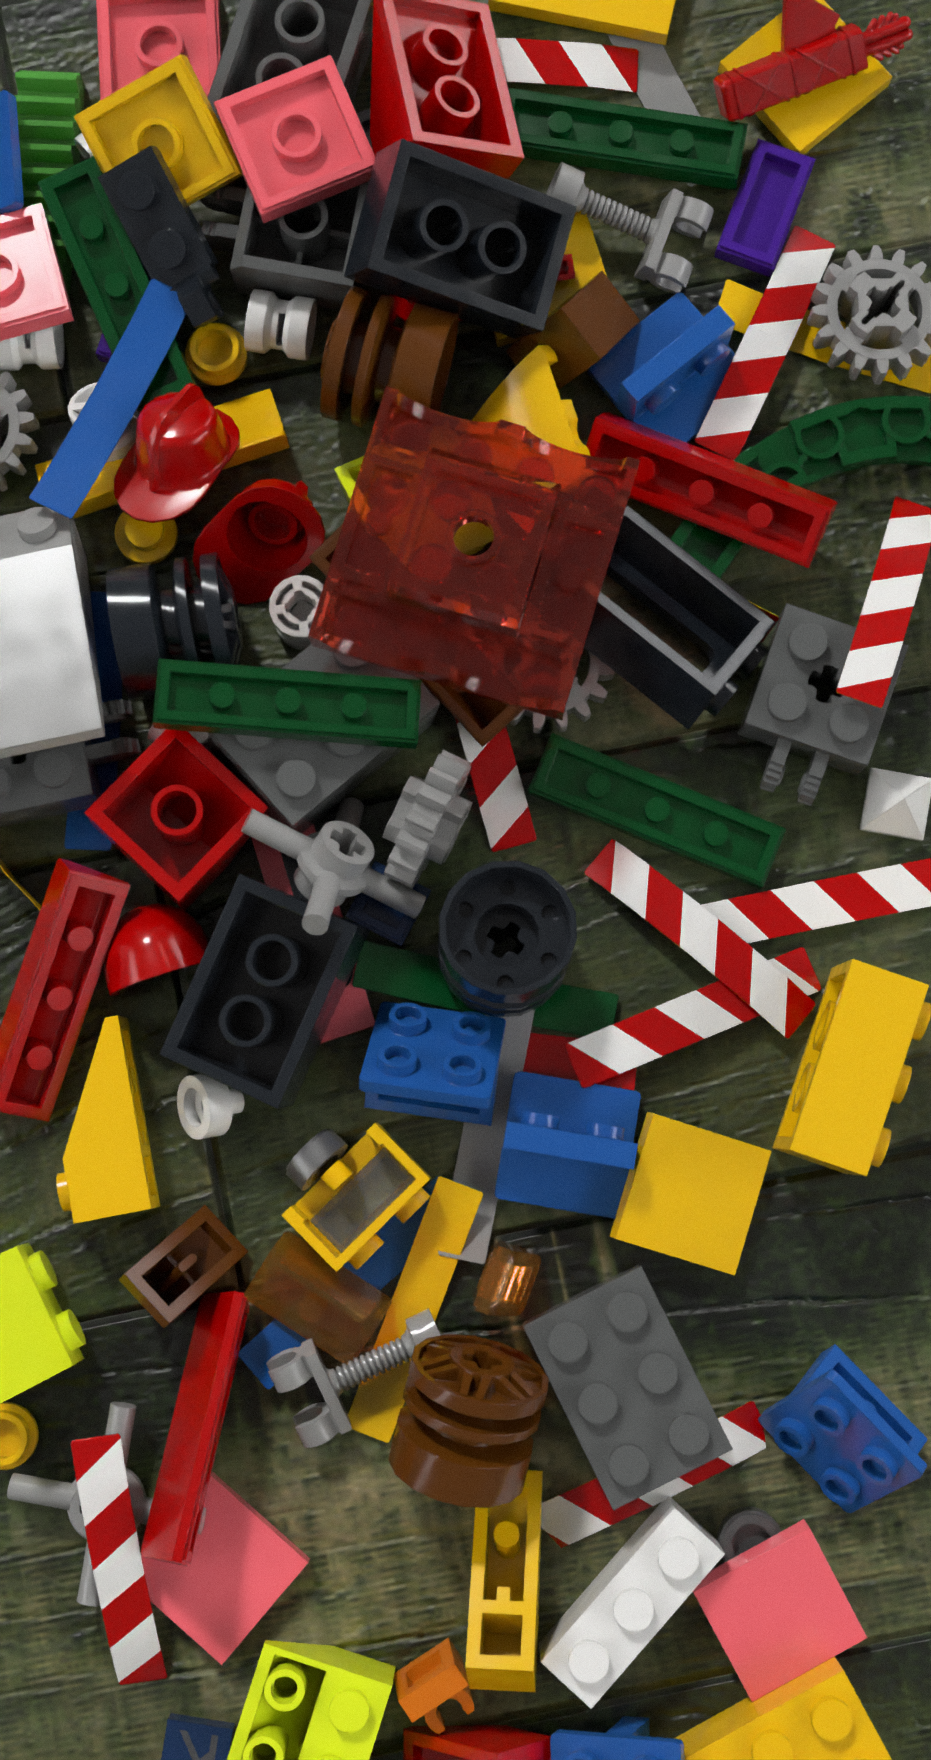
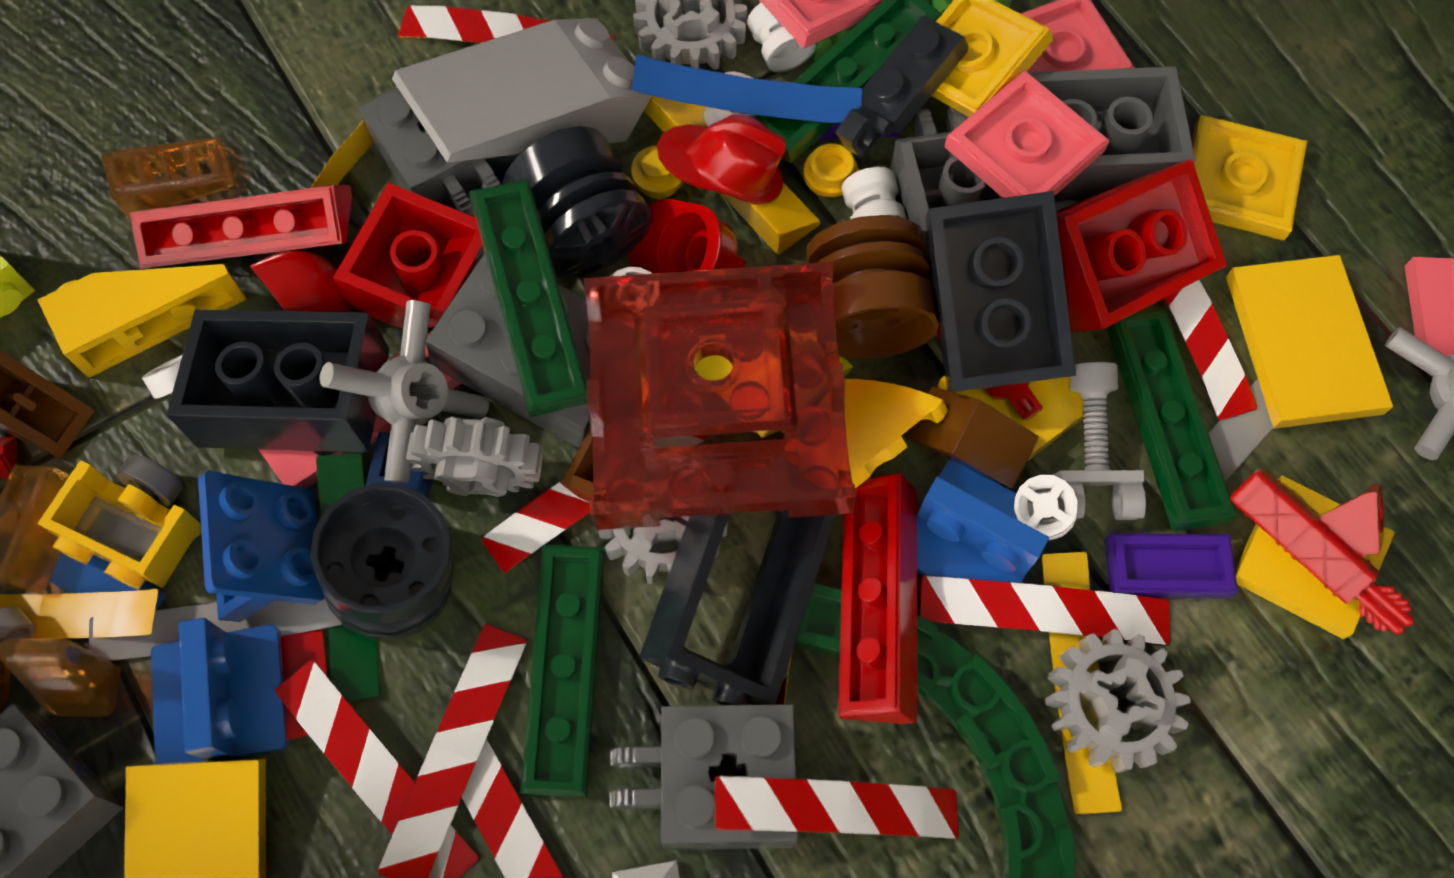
camera: 65 degrees right, 15 degrees down
none -> white wheel [1014,475,1078,540]

